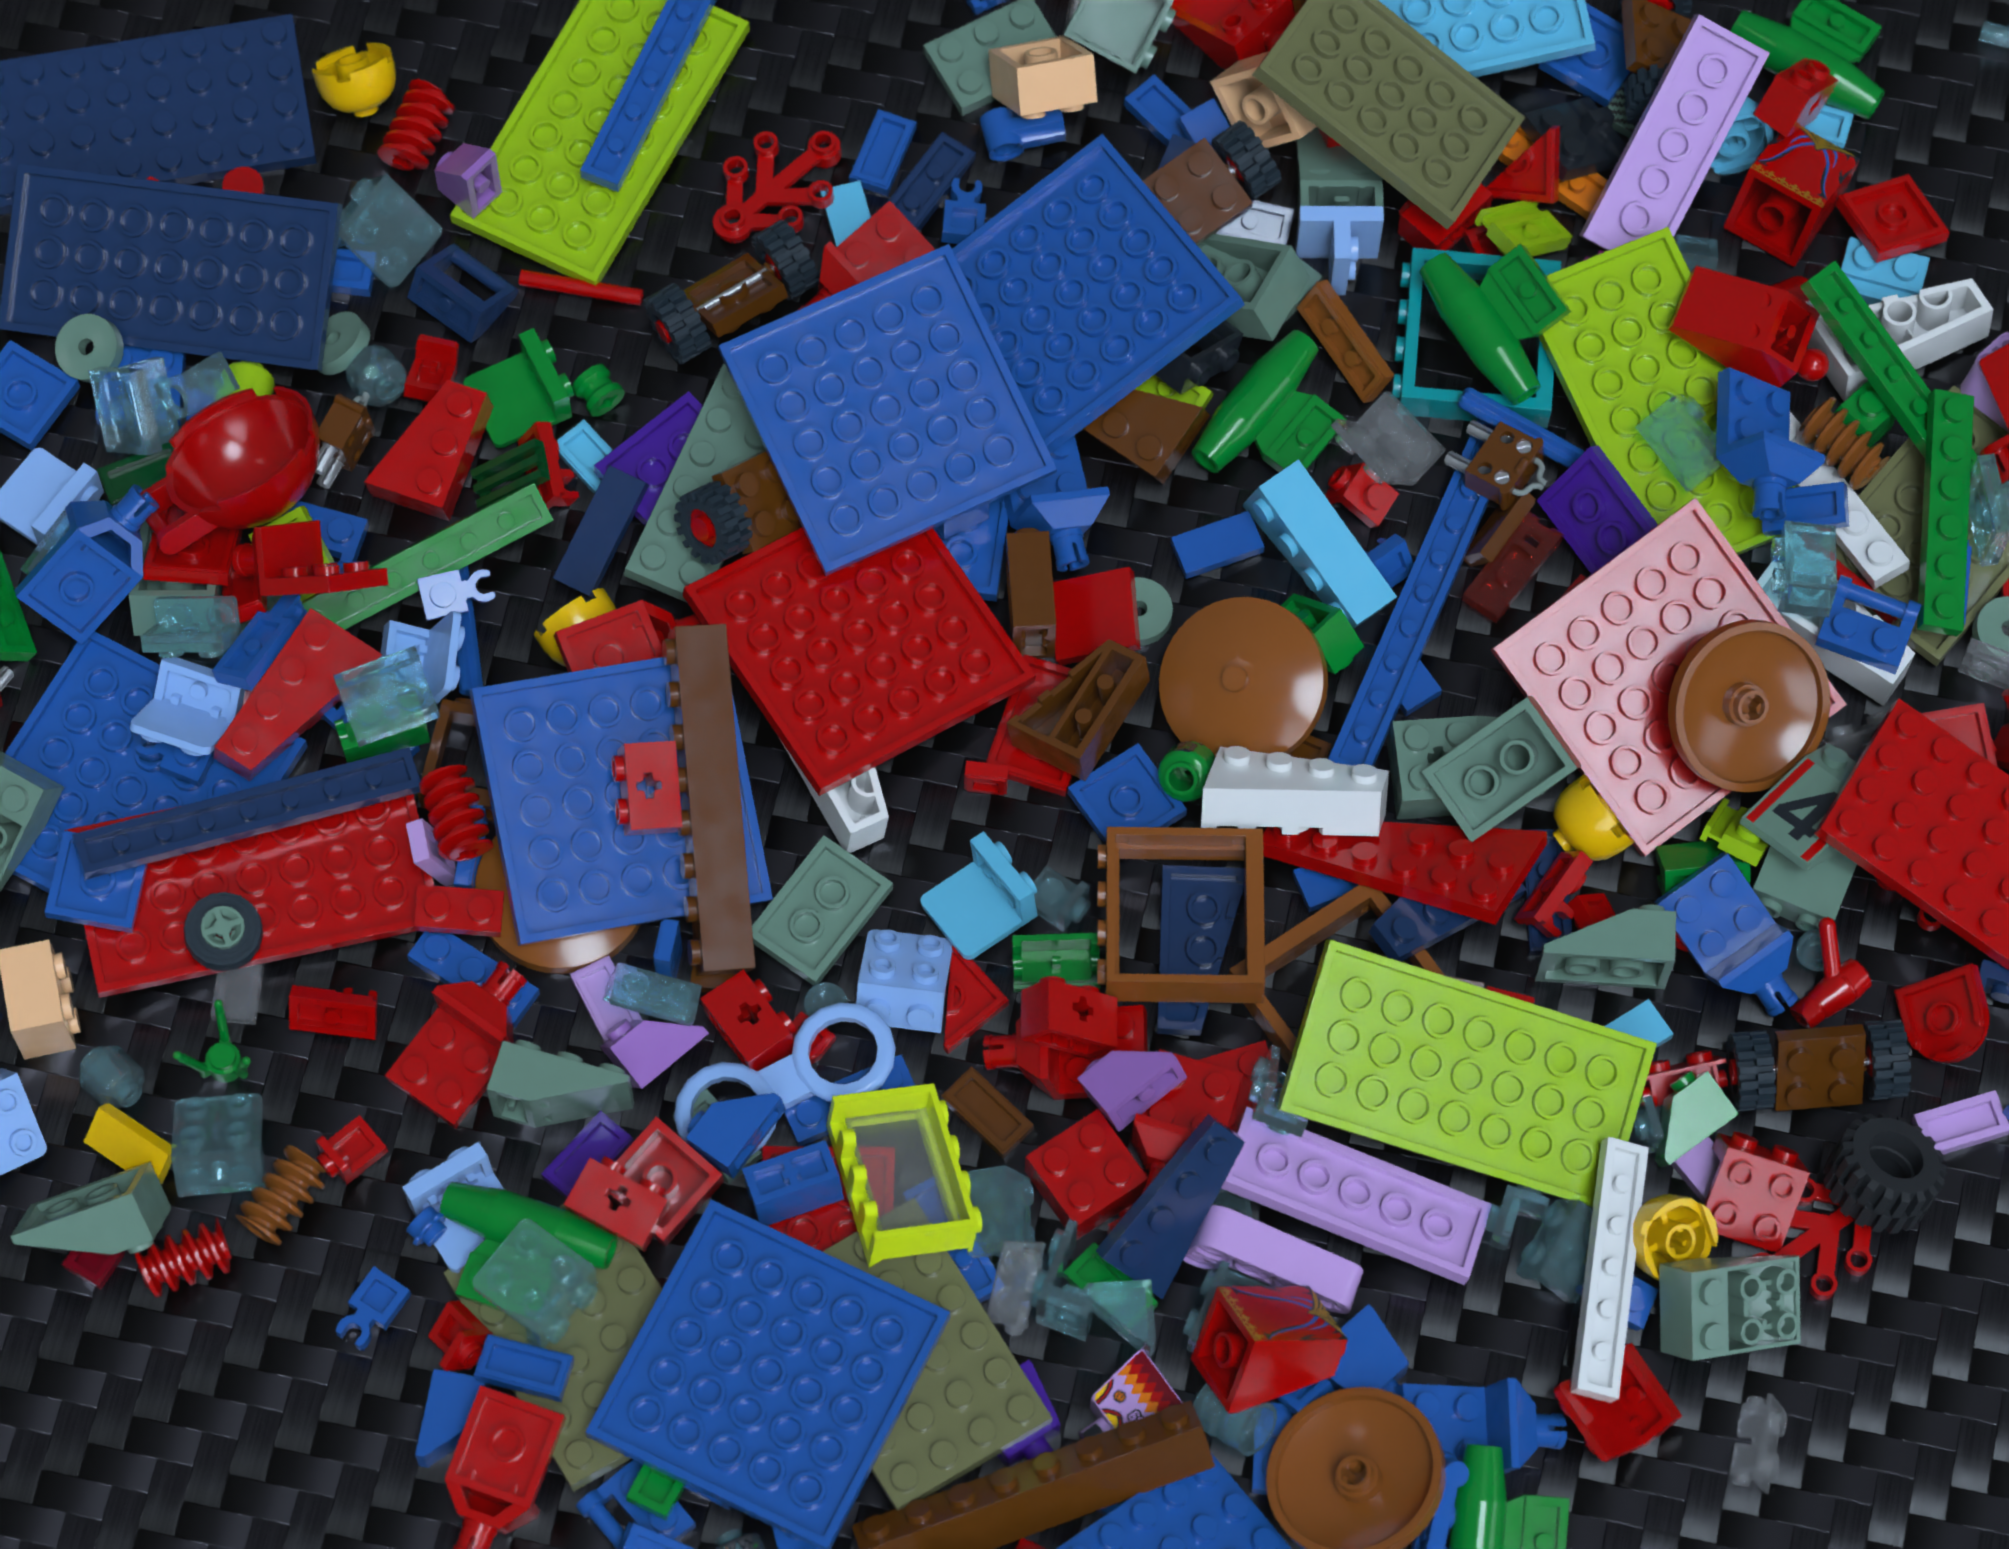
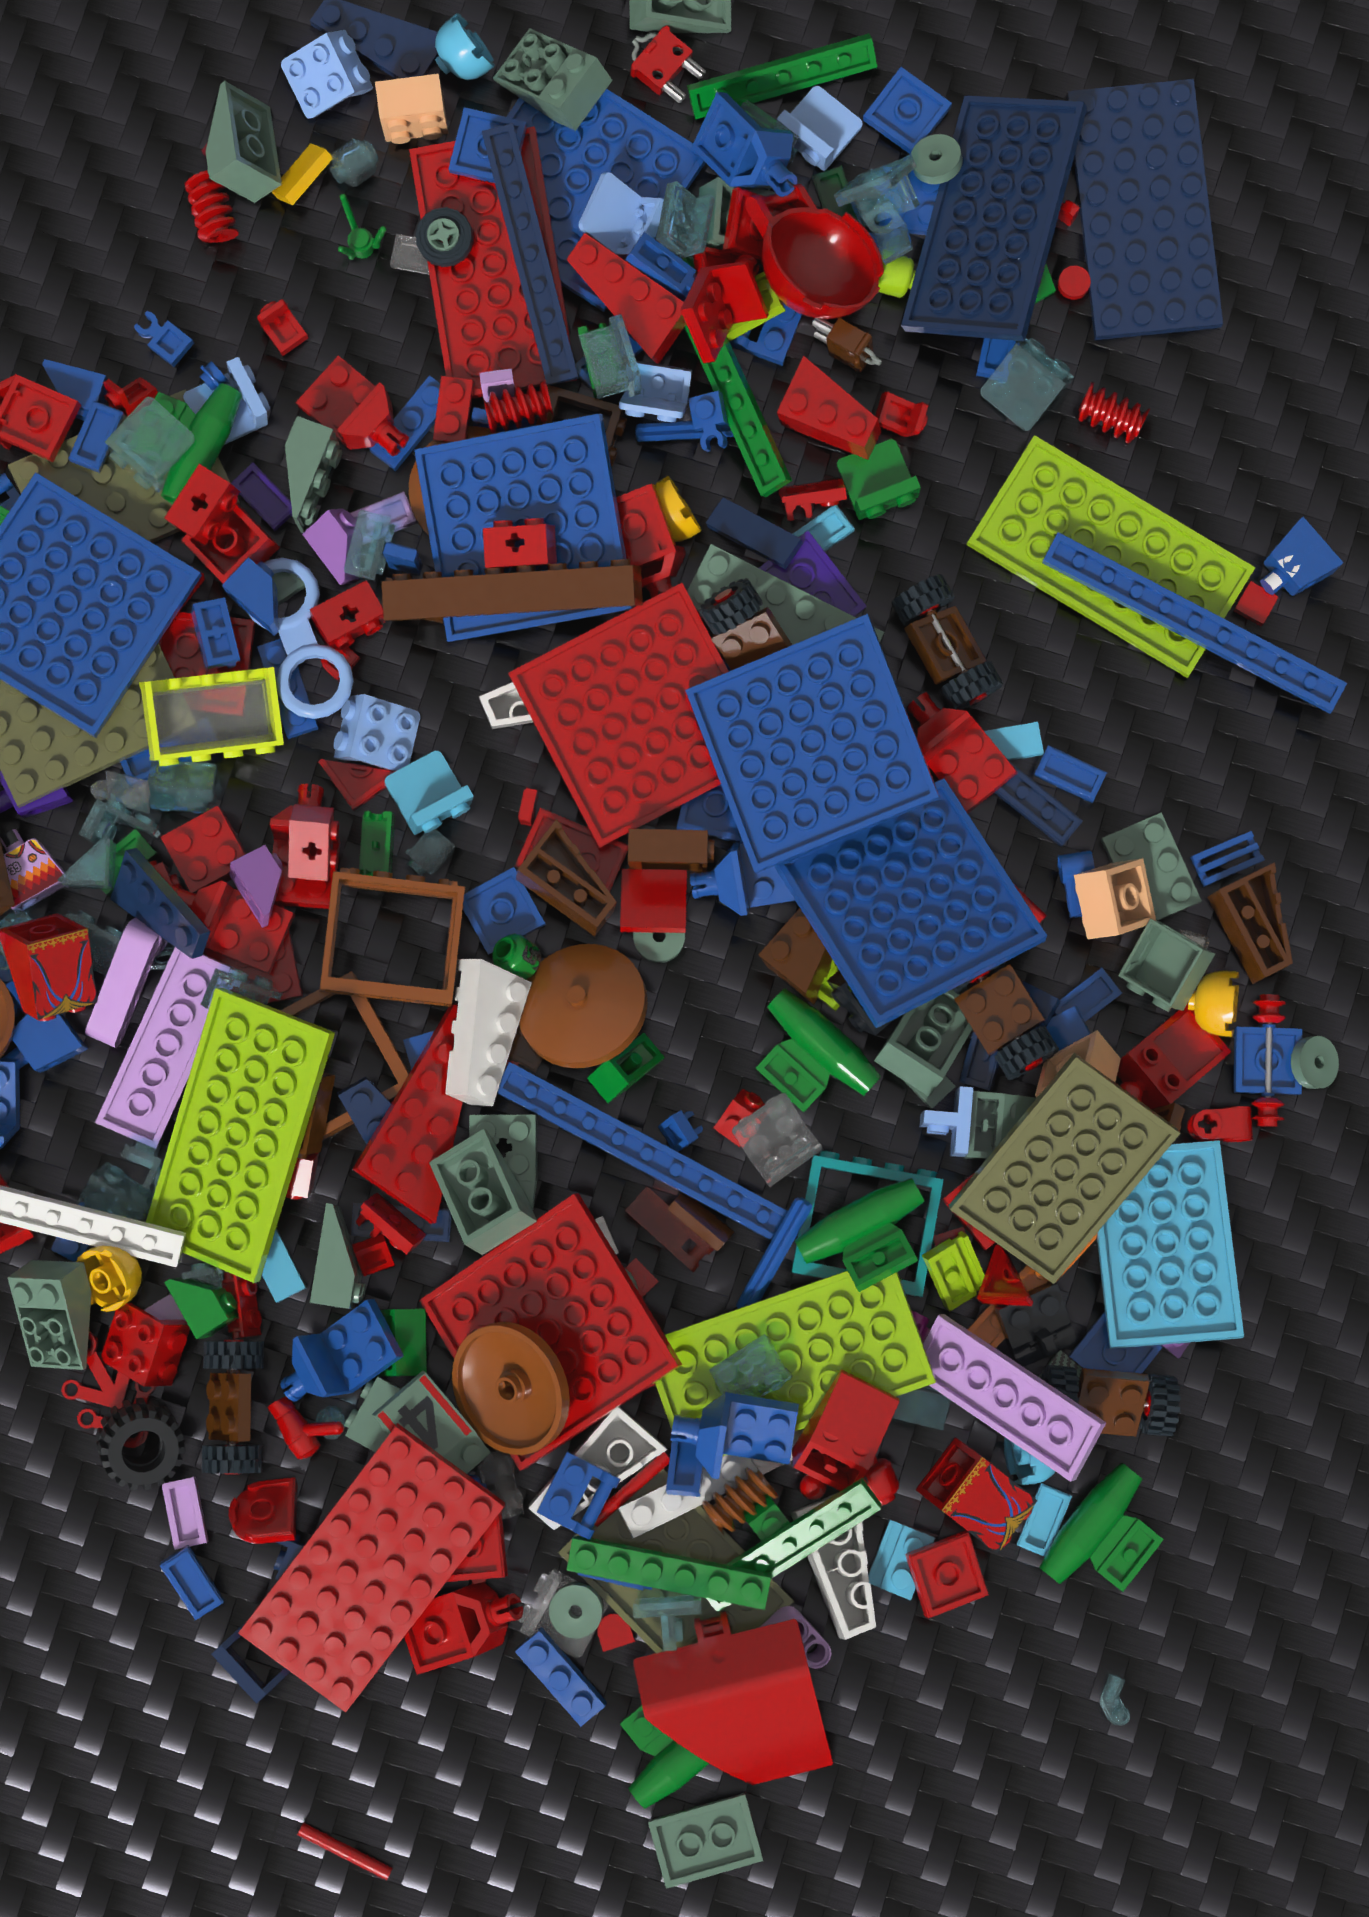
camera: 100 degrees right, 15 degrees up
clear light blue bracket [171,1093,266,1197] -> none
dark orange piece [235,1145,326,1246] -> none
red plate [289,985,377,1040] -> none
yellow cylinder [312,43,396,117] -> none
sand green piece [319,312,370,375] -> none
clear light blue head [346,345,407,407] -> none
dark blue tile [407,243,519,343] -> none
medium lavender slope [434,143,502,219] -> none
dark green tile [470,438,550,509] -> none
red piece [519,269,644,306] -> none
green wheel [572,364,625,417] -> none
red plant [713,131,842,243] -> none
sand green plate [752,835,893,987] -> none
clear light blue plate [804,982,848,1026] -> none
blue plate [941,178,986,244] -> none
reddish brown tile [941,1066,1034,1159] -> none
dark blue wing [1157,865,1244,1036] -> none
blue tile [1170,511,1264,579] -> none
medium azure wedge [1242,459,1397,629] -> none
dark orange tile [1296,280,1395,403] -> none
blue tile [1399,660,1442,716] -> none
reddish brown piece [1444,420,1547,510] -> none
dark purple plate [1537,446,1658,574] -> none
yellow cylinder [1553,774,1634,861] -> none
lime plate [1700,798,1769,867] -> none
red brick [1753,58,1839,138] -> none
clear light blue brick [1770,521,1837,617] -> none

